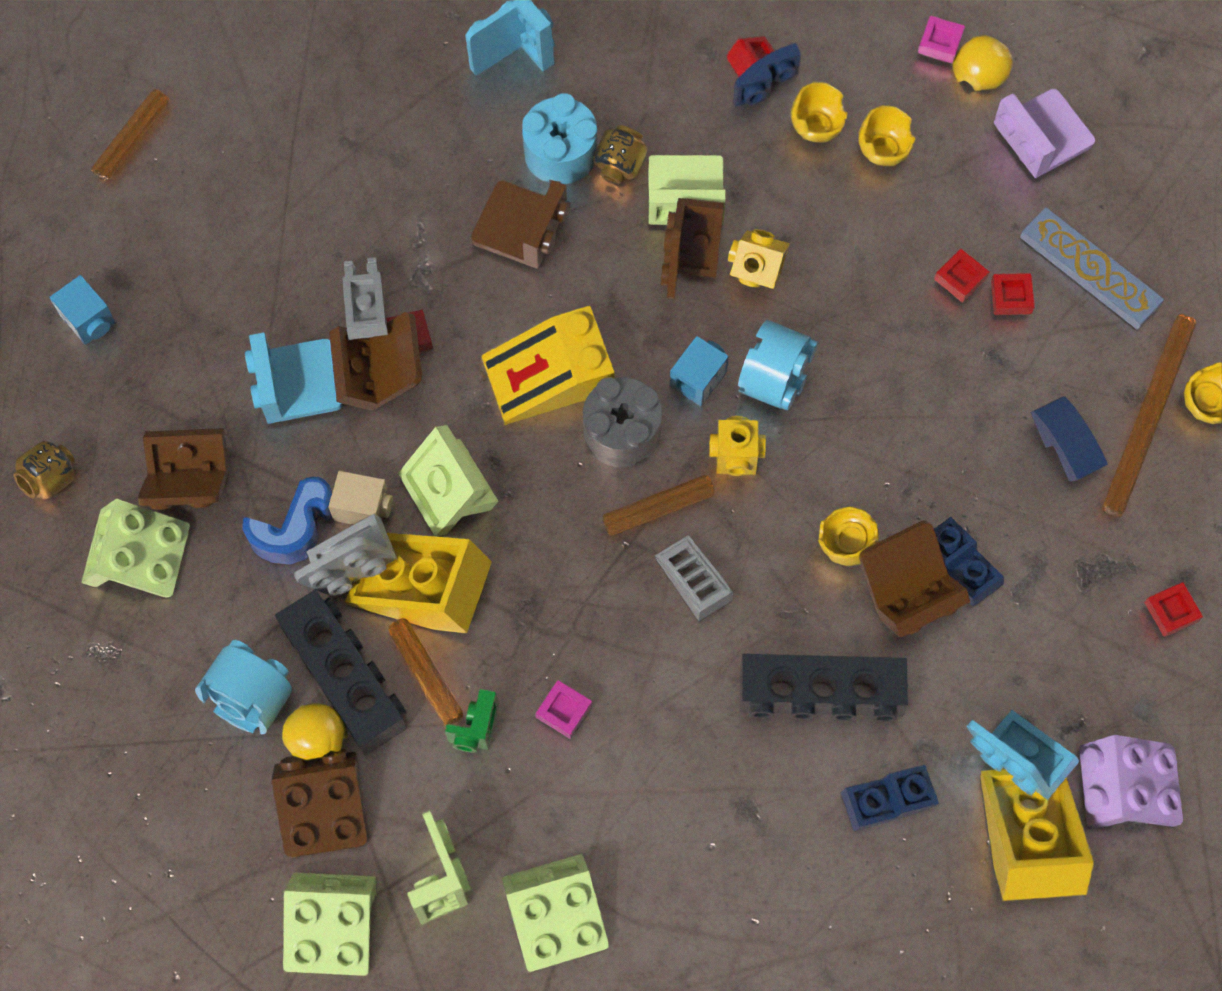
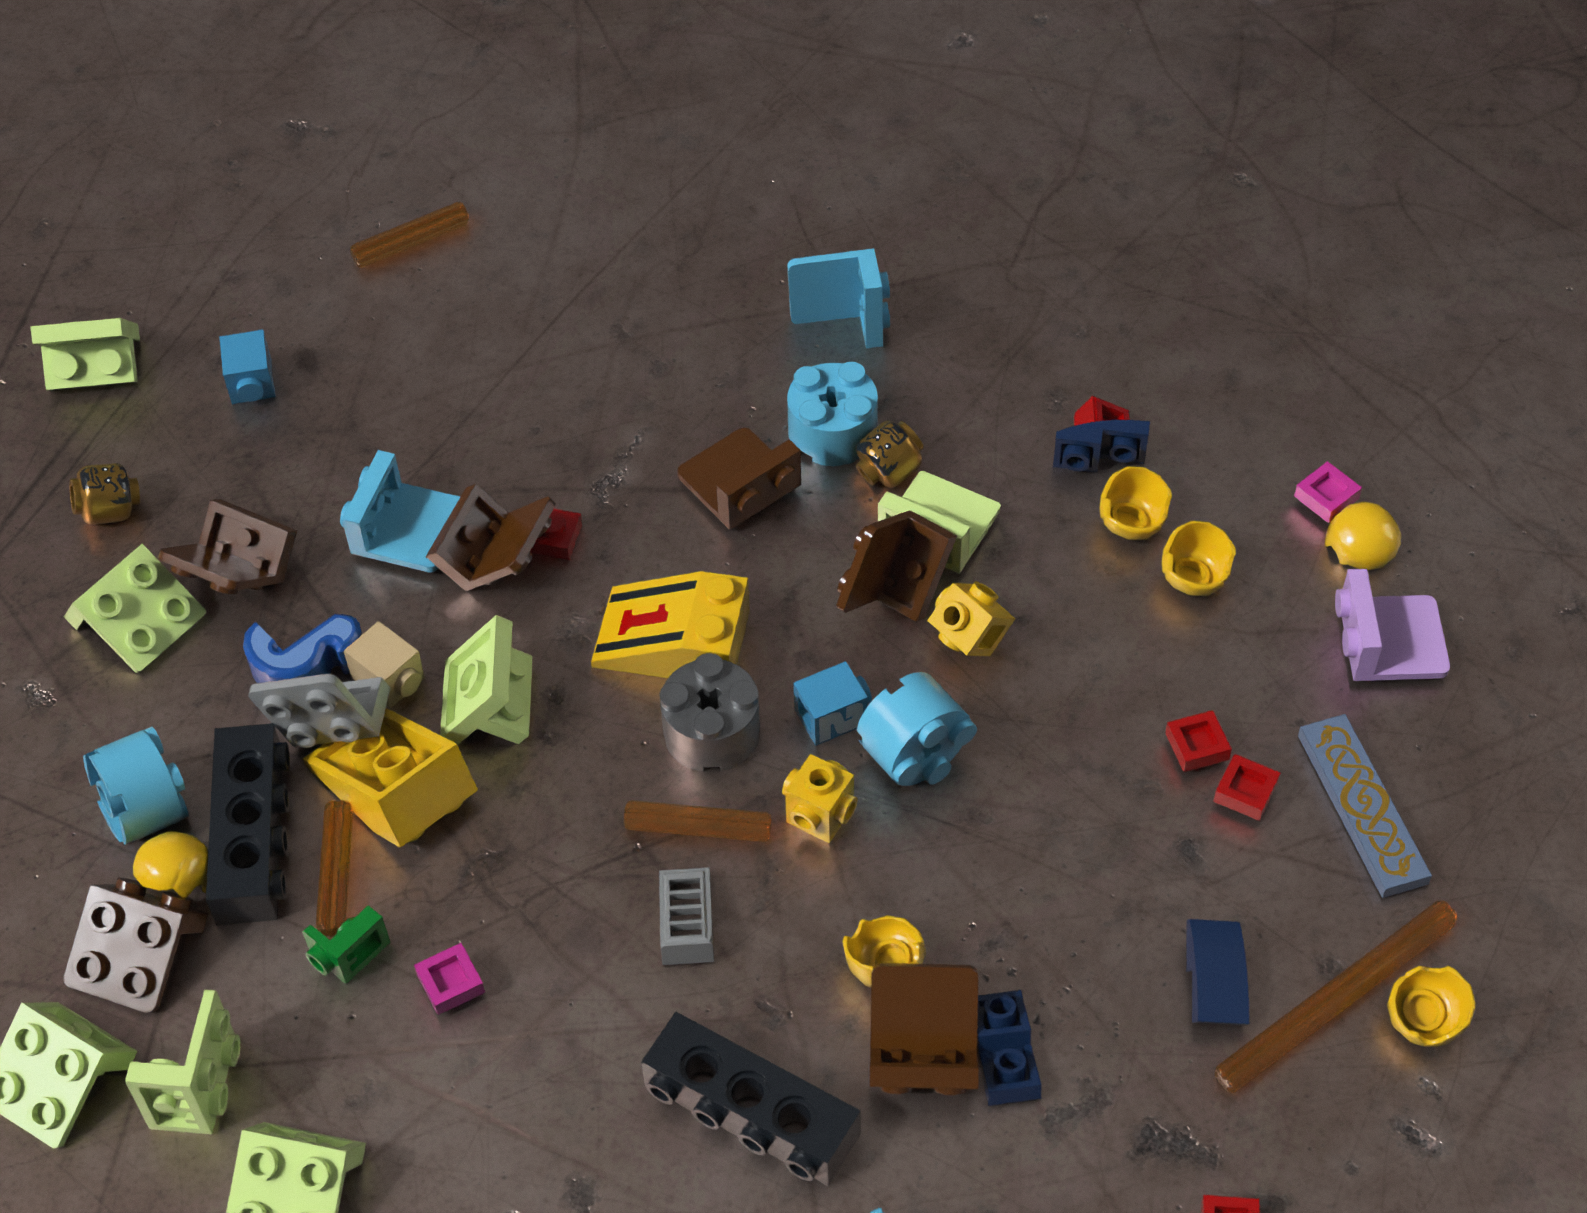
camera: 30 degrees right, 15 degrees down
light grey hinge [342,257,388,340] -> none

